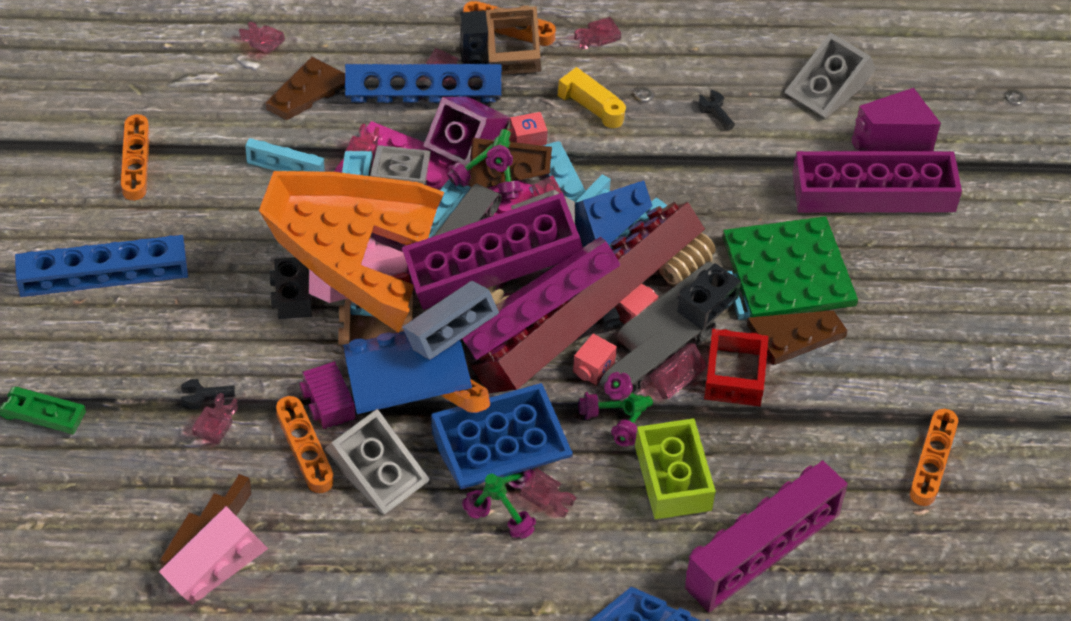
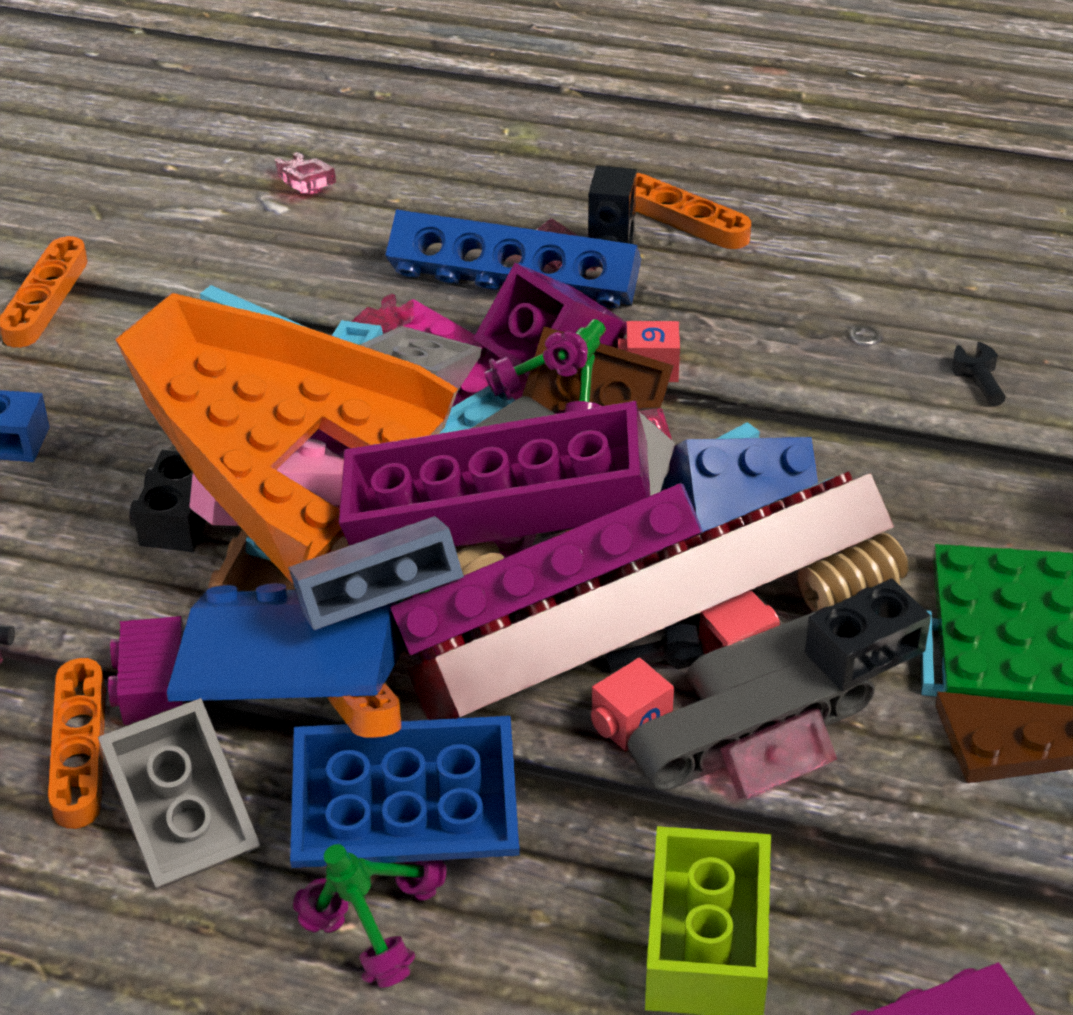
camera: 20 degrees right, 10 degrees down
reddish brown wing [266,57,345,120] -> none
medium nougat window [486,6,541,75] -> none
clear pink plate [520,468,576,517] -> none
medium azure plate [542,141,586,202] -> none
yellow leg [557,67,626,128] -> none
clear pink plate [574,17,621,49] -> none
magenta plant [578,372,653,447] -> none
red window [704,329,769,407] -> none

